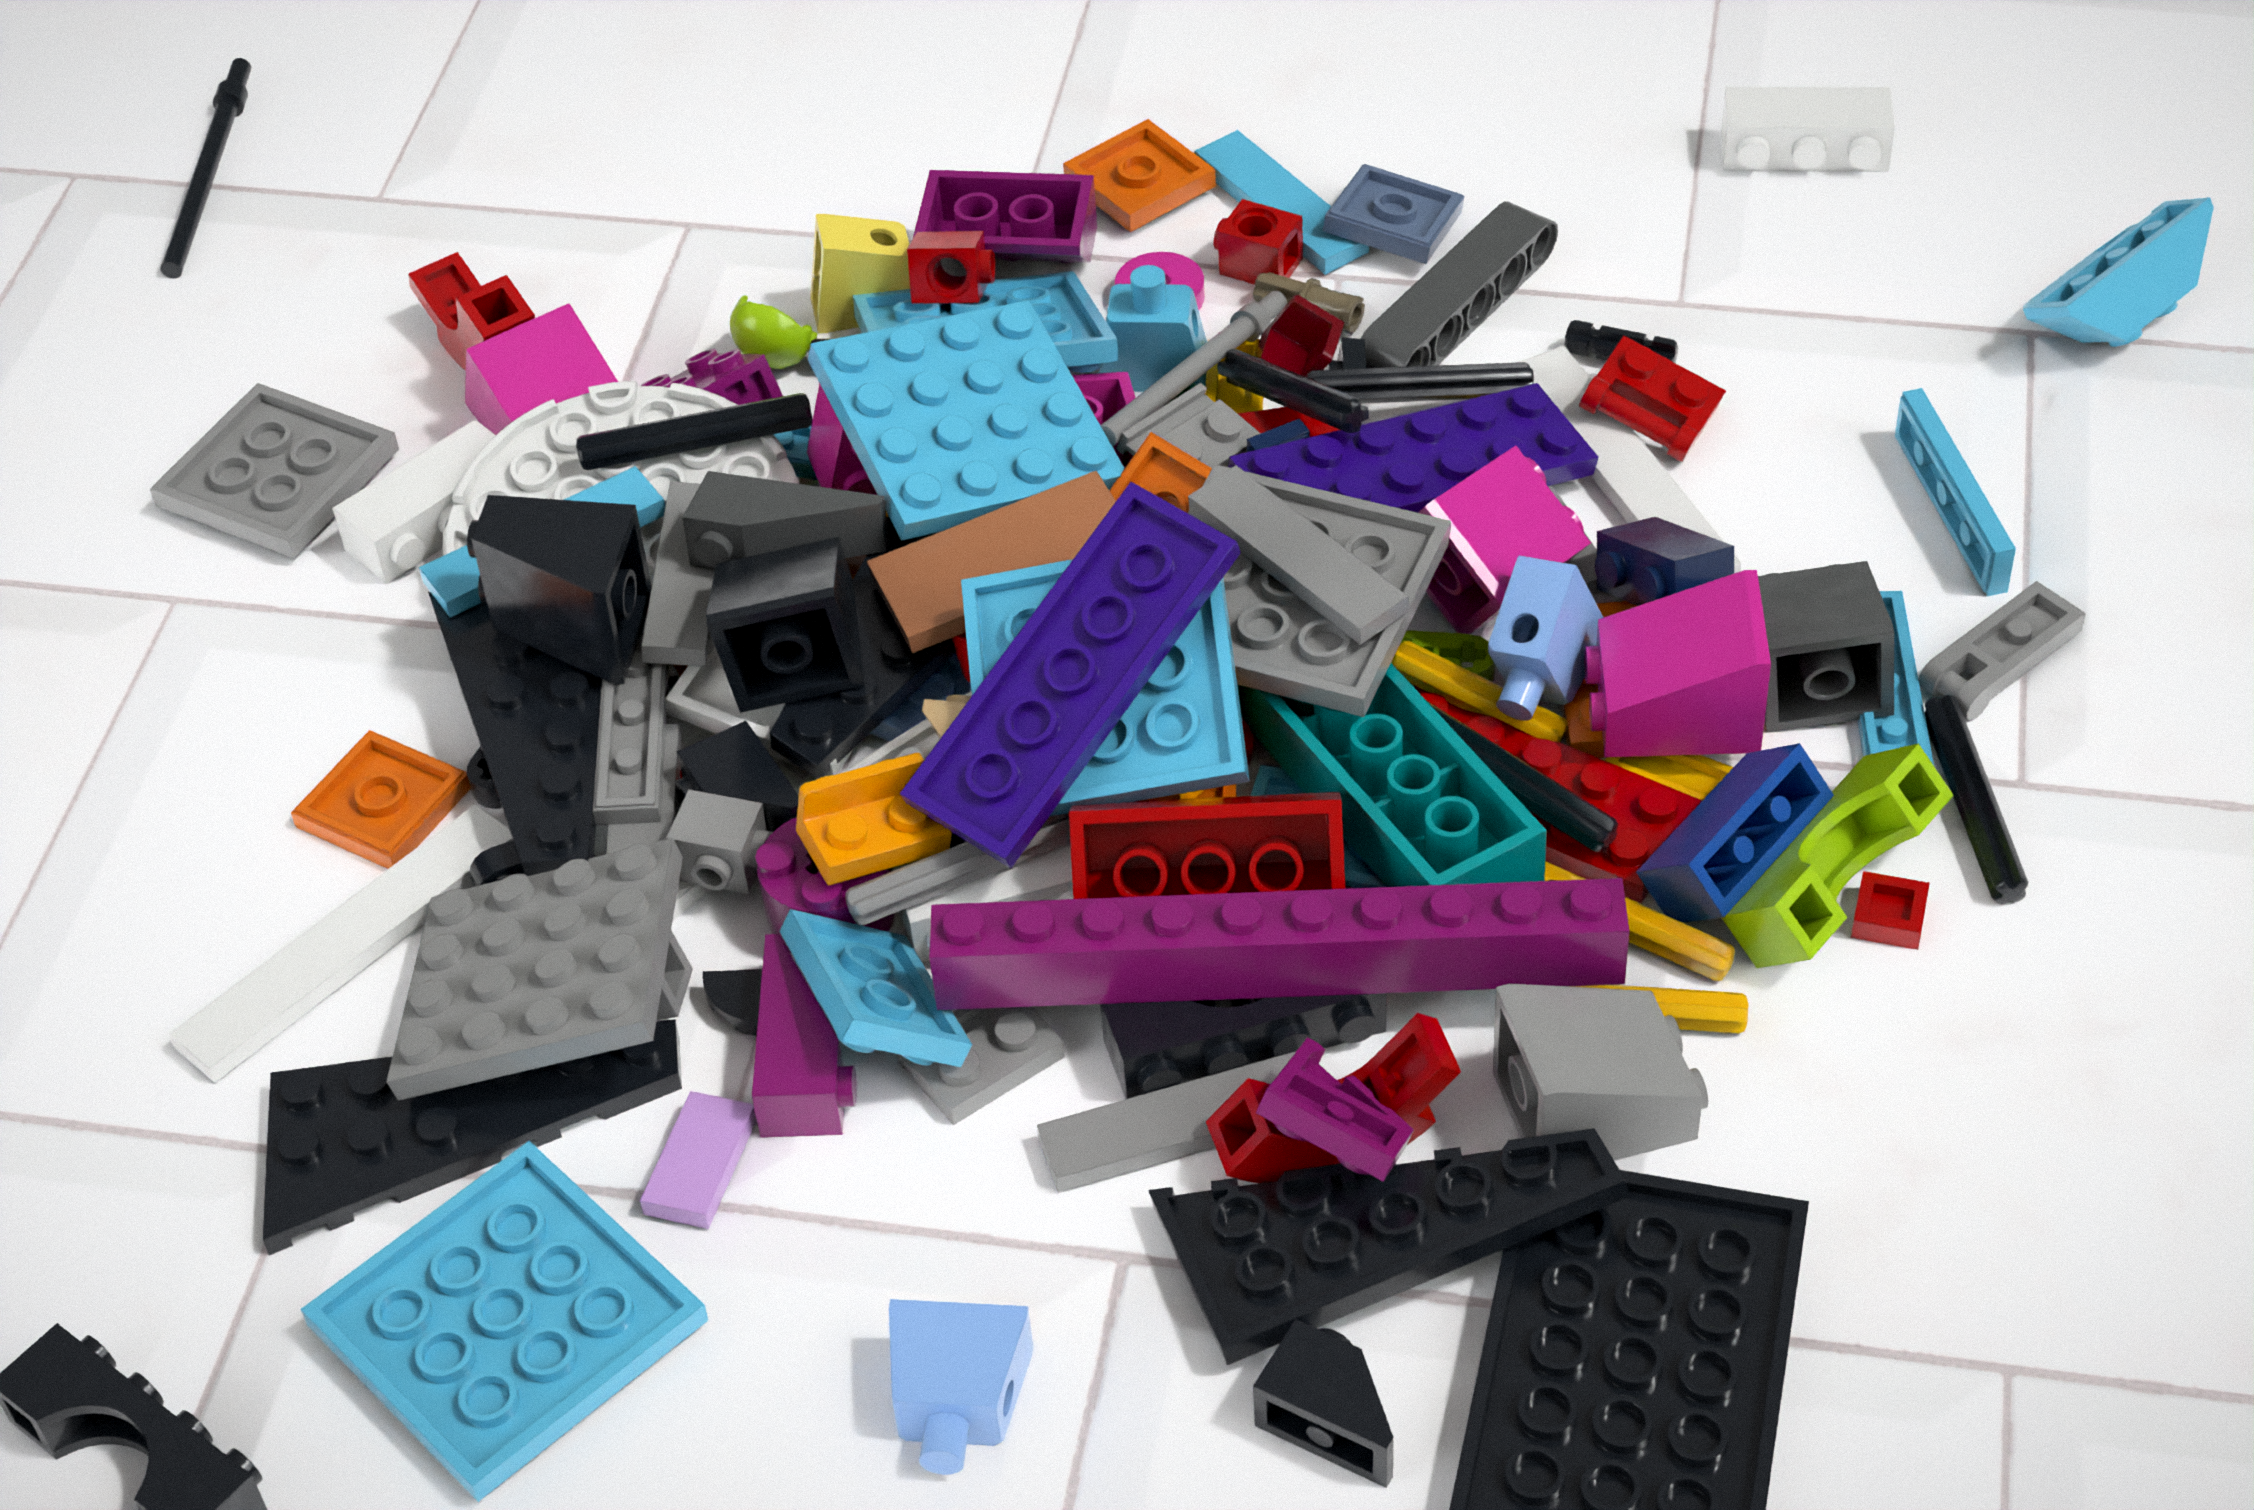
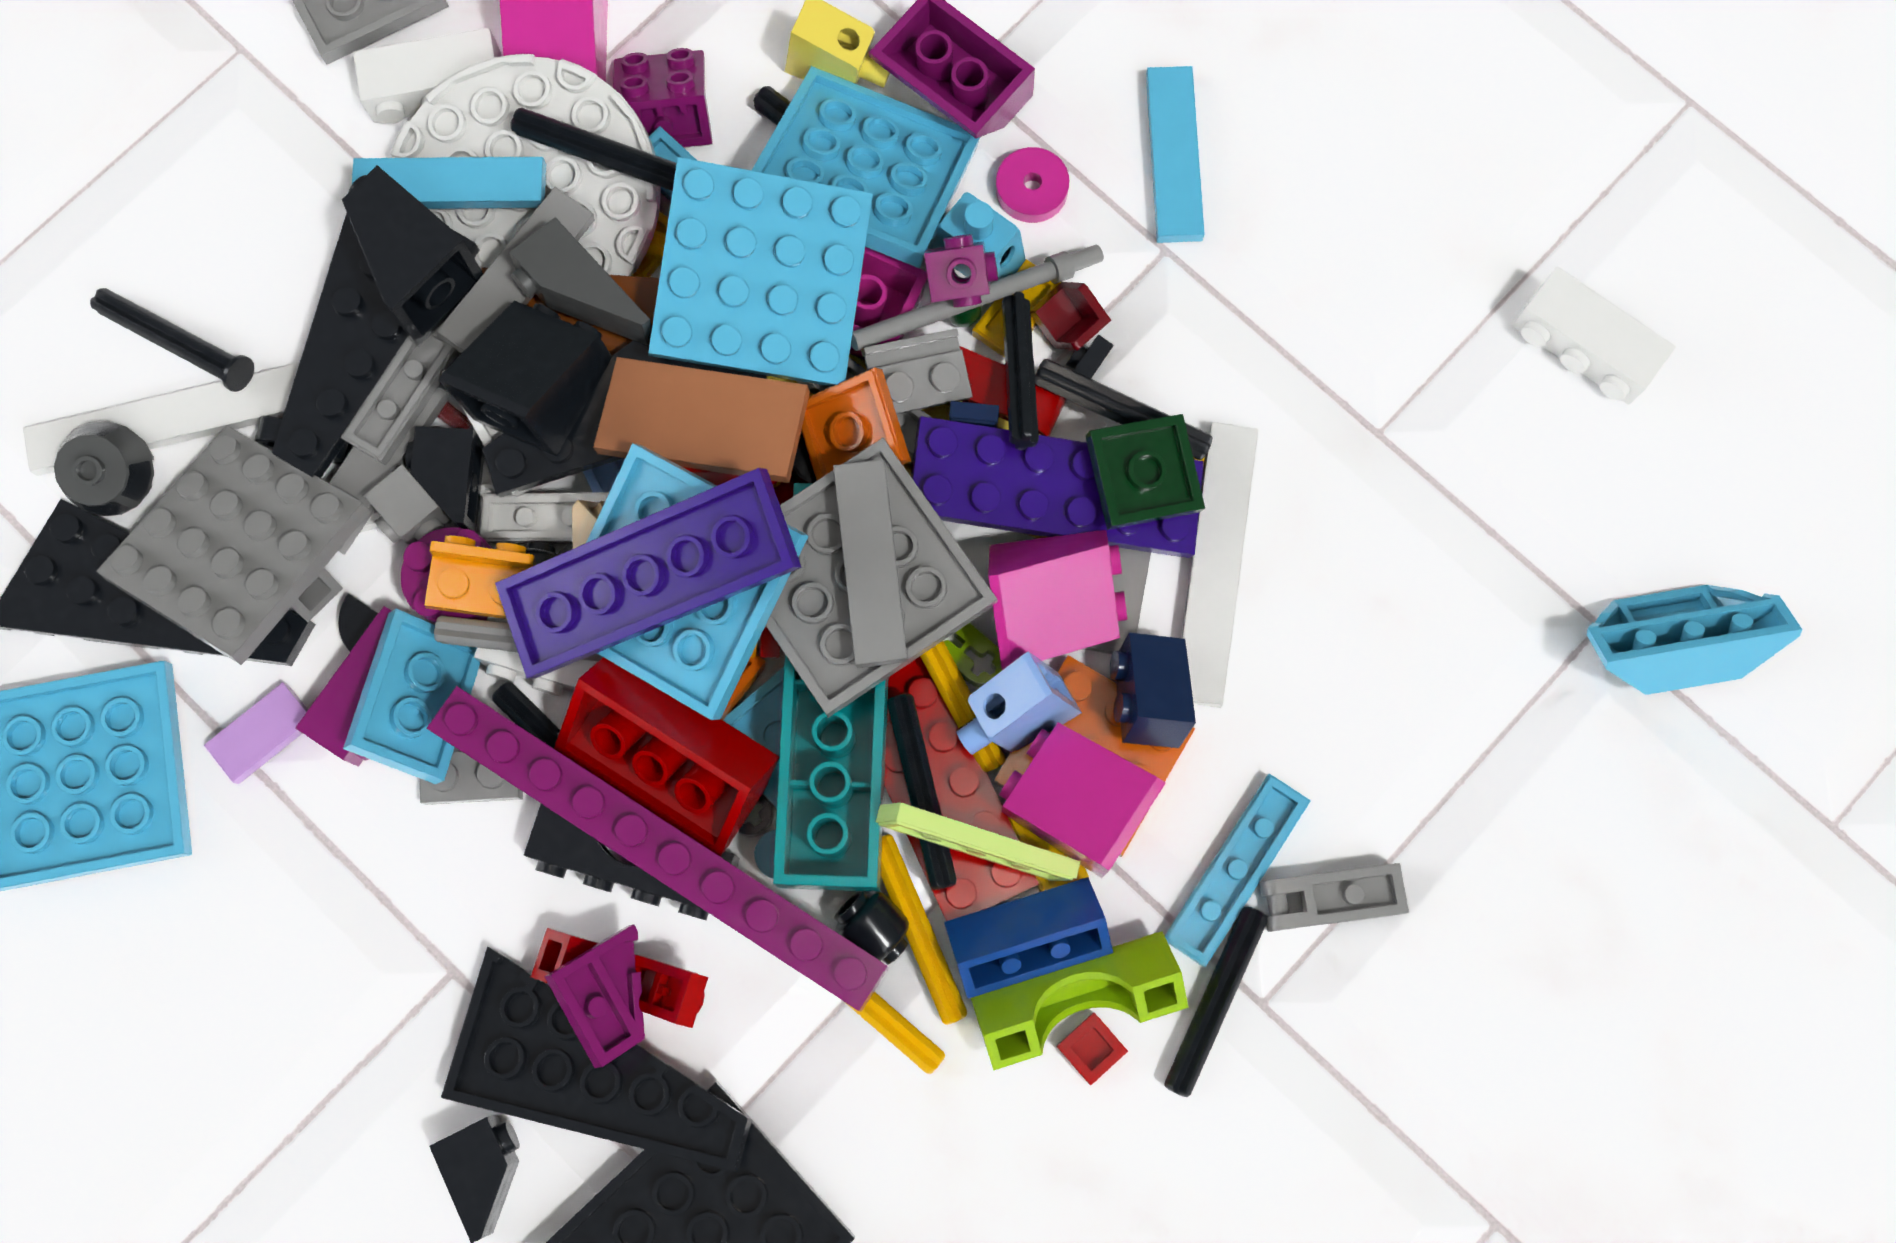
camera: 30 degrees right, 30 degrees up
orange tile [291,730,471,869] -> none
lime hair [729,295,818,369] -> none
light blue torso [889,1299,1033,1475] -> none
red brick [907,231,995,304] -> none
light grey tile [1037,1051,1296,1193] -> none
orange plate [1063,119,1216,232] -> none
red brick [1213,199,1303,285] -> none
dark tan axle [1253,272,1365,333] -> none
sand blue tile [1323,164,1465,264] -> none
dark grey beam [1360,201,1558,368] -> none
light grey slope [1492,984,1709,1161] -> none
black axle [1564,320,1678,363] -> none
red plate [1578,336,1727,463] -> none
dark grey slope [1758,561,1894,733] -> none
medium azure tile [1895,388,2016,597] -> none
none -> dark grey cone [54,421,154,516]
none -> black axle [90,288,254,392]
none -> yellowish green tile [876,802,1081,881]
none -> magenta brick [924,234,998,307]
none -> dark green plate [1085,414,1205,530]

